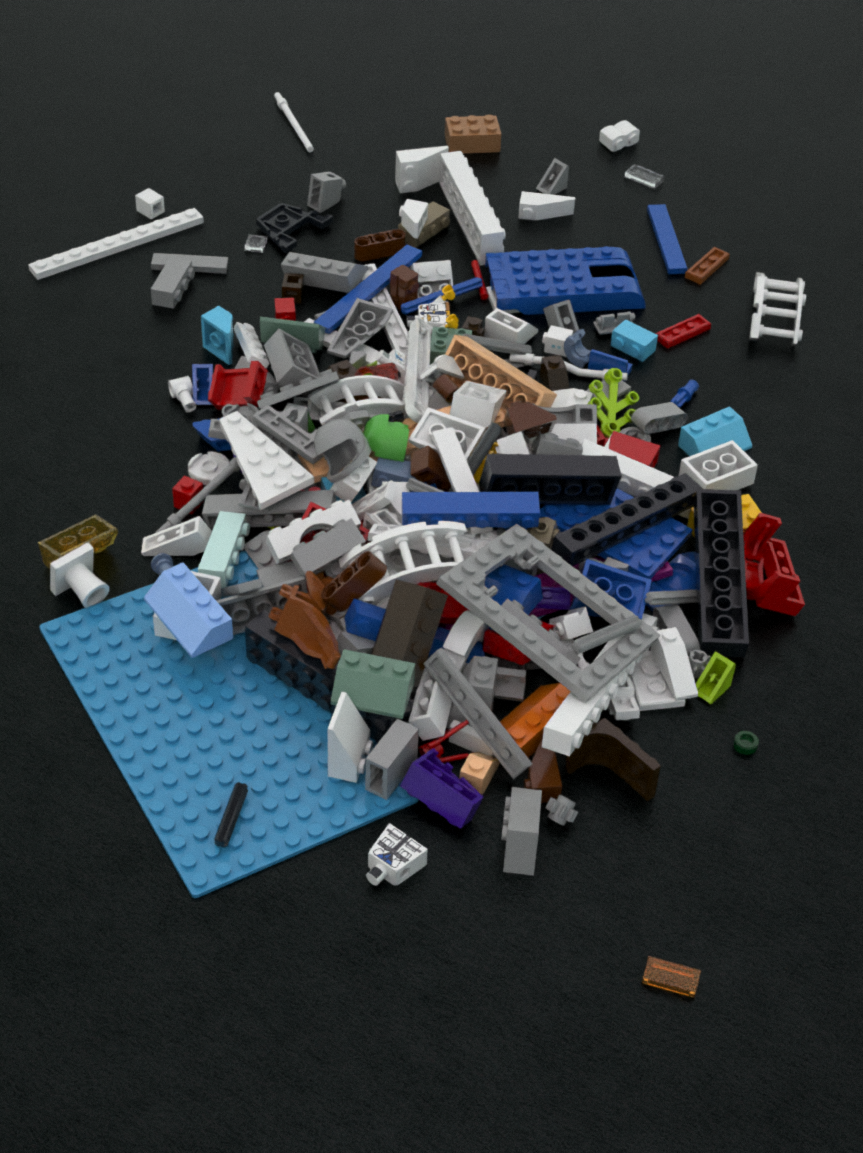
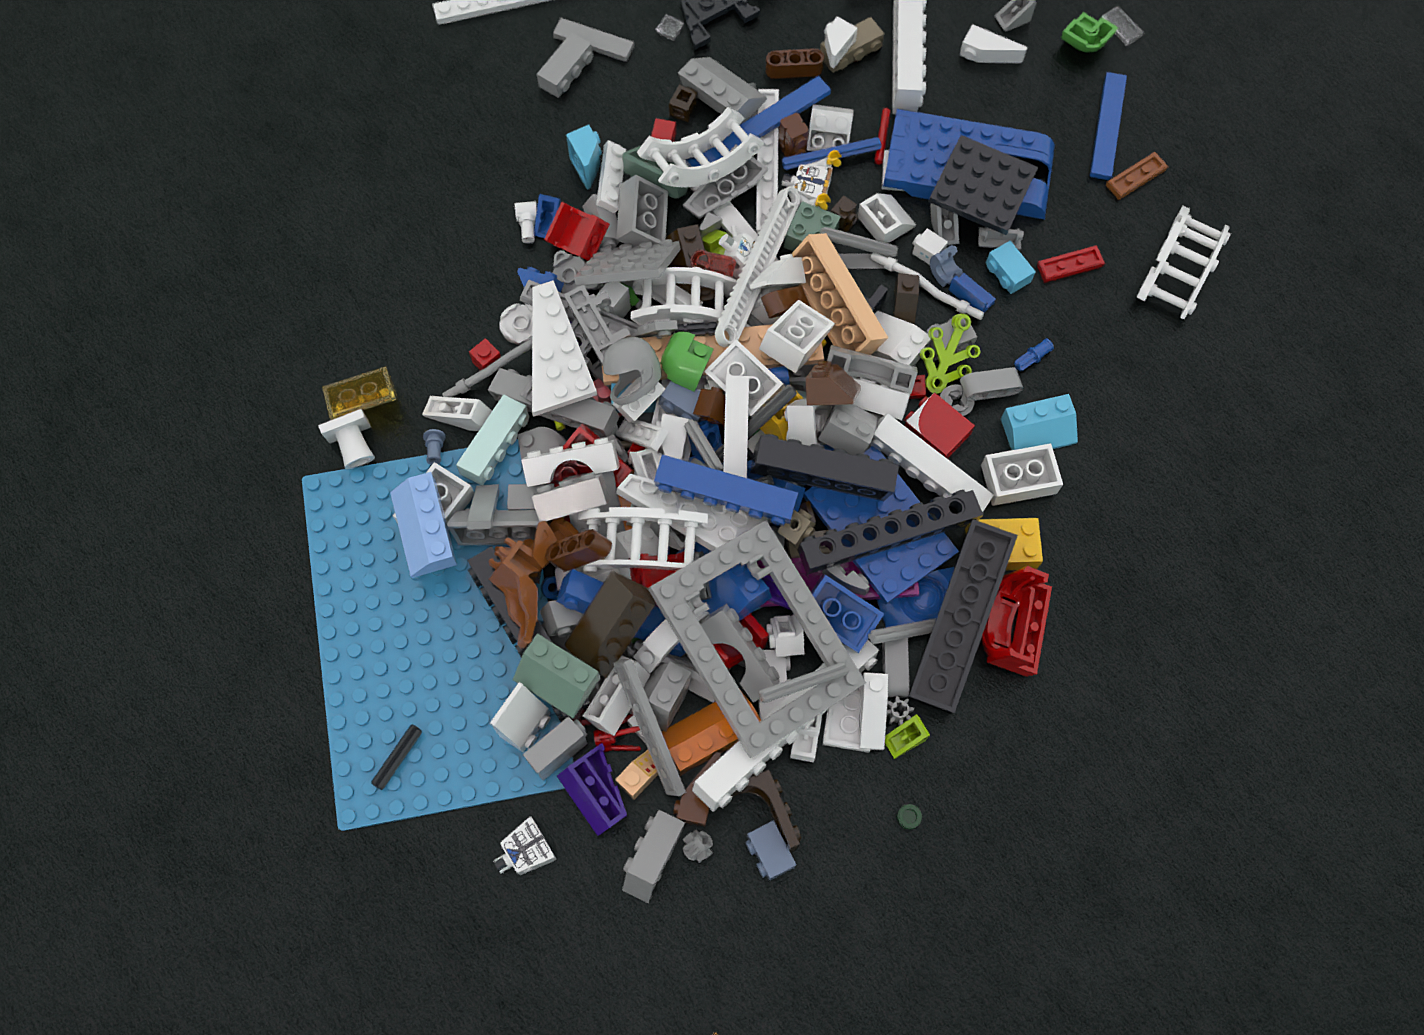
camera: 20 degrees right, 25 degrees up
none -> white fence [637,107,765,187]
none -> sand blue brick [745,820,796,881]
none -> black plate [928,135,1038,235]
none -> bright green brick [1061,12,1119,52]

